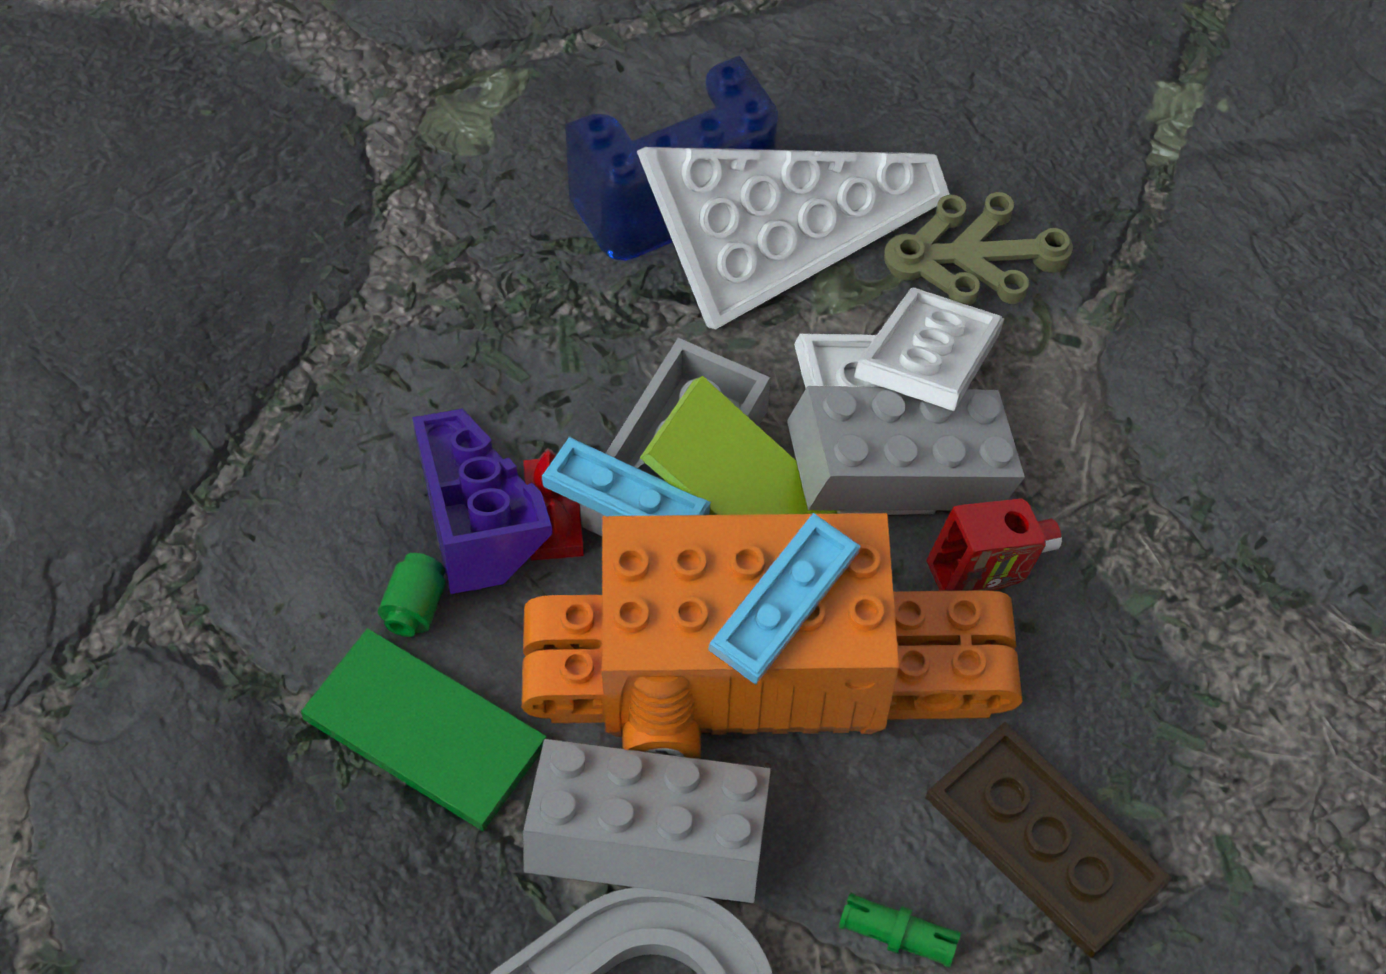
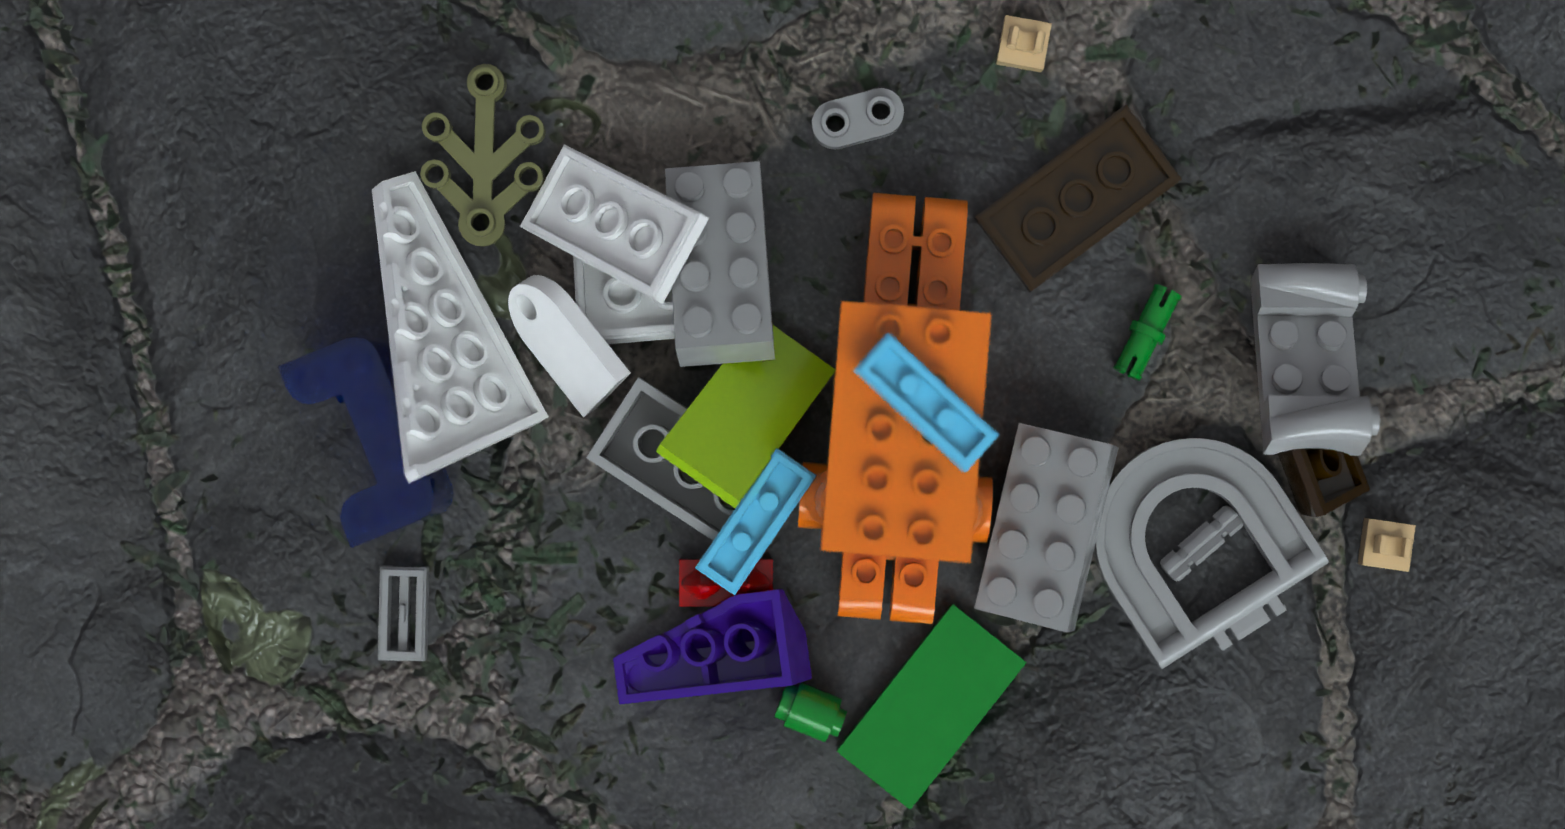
camera: 85 degrees left, 30 degrees up
red torso [926,498,1062,591] -> none
none -> light grey tile [378,565,430,661]
none -> white tile [508,275,630,418]
none -> light grey plate [812,88,904,150]
none -> tan tile [996,15,1052,72]

